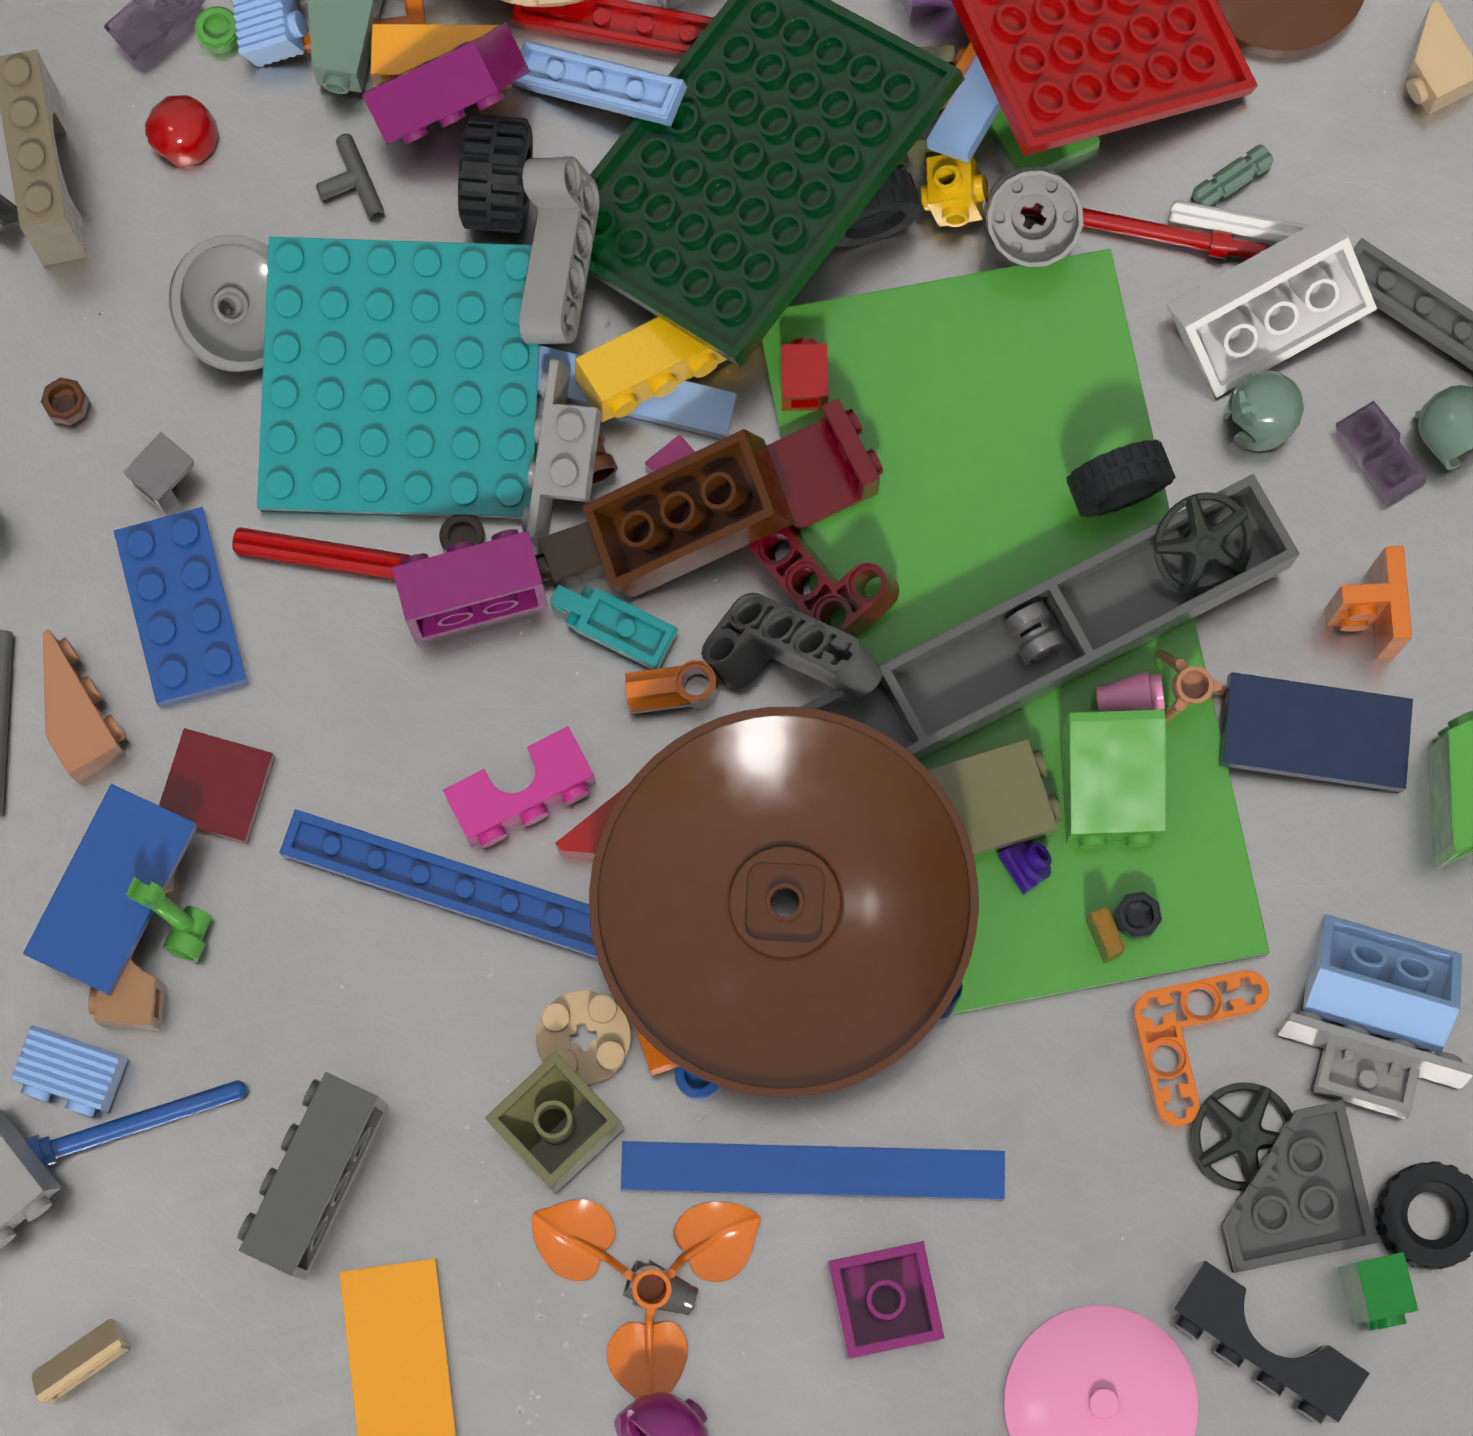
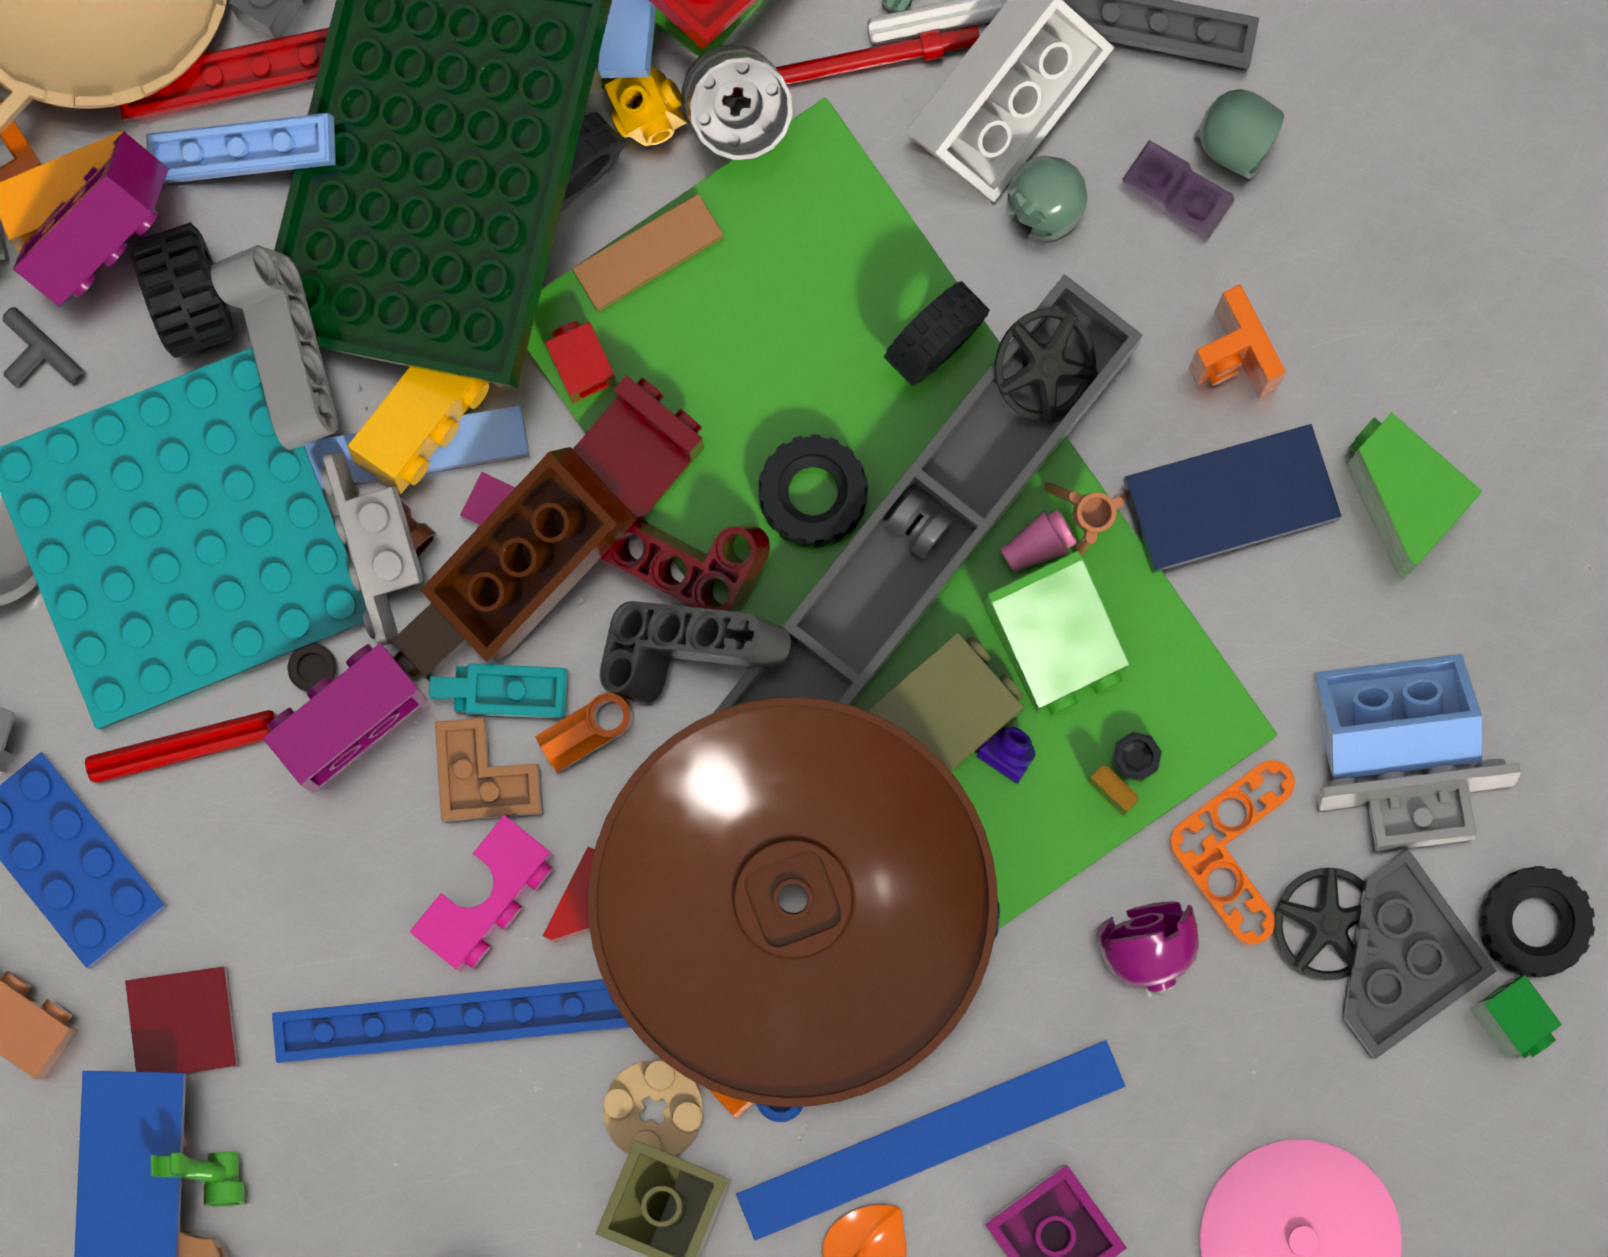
camera: 20 degrees left, 5 degrees up
black arch [1168,1260,1370,1425] -> none
none -> medium nougat plate [435,718,542,822]
none -> medium nougat tile [572,194,724,313]
none -> black tyre [758,434,868,548]
none -> magenta cylinder [1096,901,1199,992]

